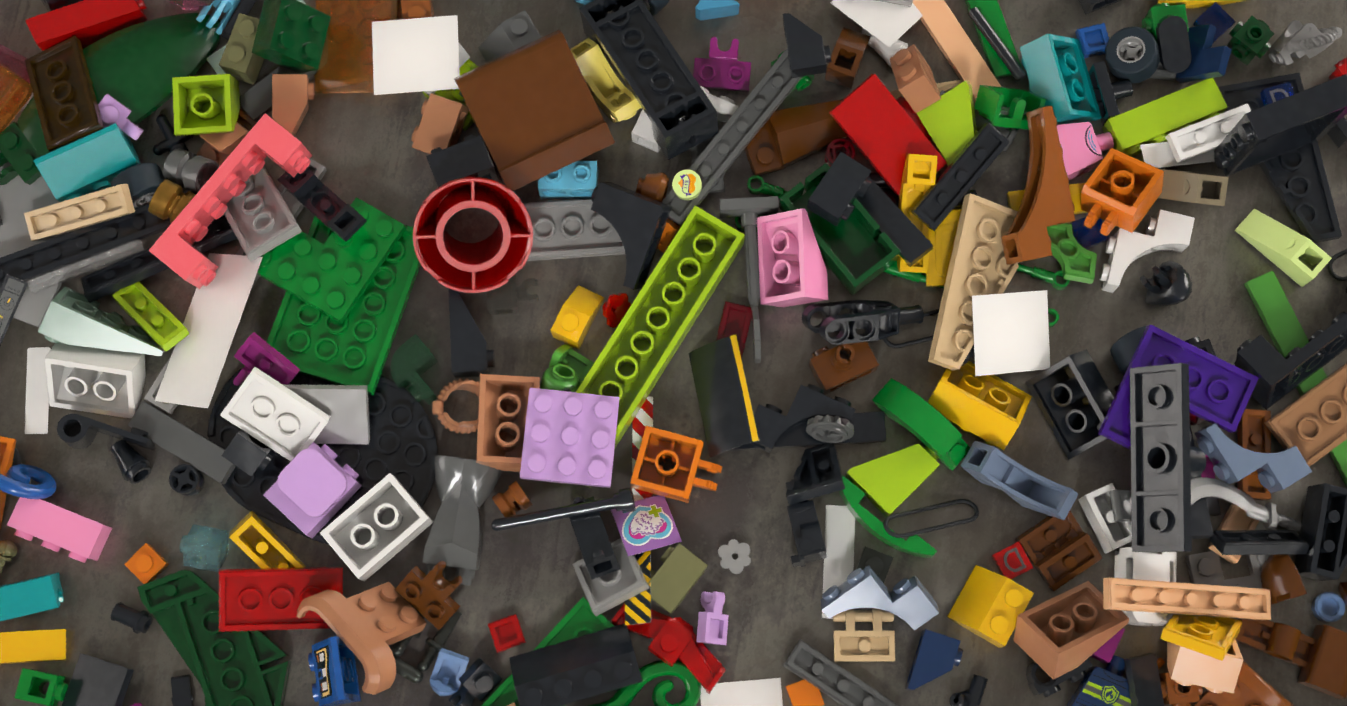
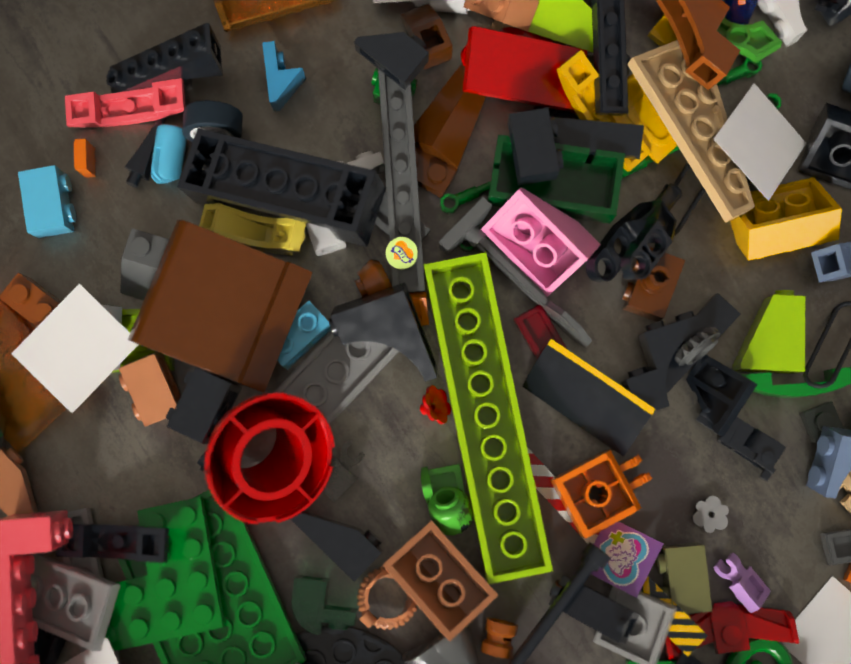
camera: 45 degrees left, 5 degrees up
lavender plate [520,388,620,488] -> none
yellow slope [551,285,605,349] -> none
magenta plate [693,37,751,92] -> none
white sticker [822,505,855,619] -> none
dark red wheel [824,139,855,167] -> none
green arch [872,378,970,471] -> none

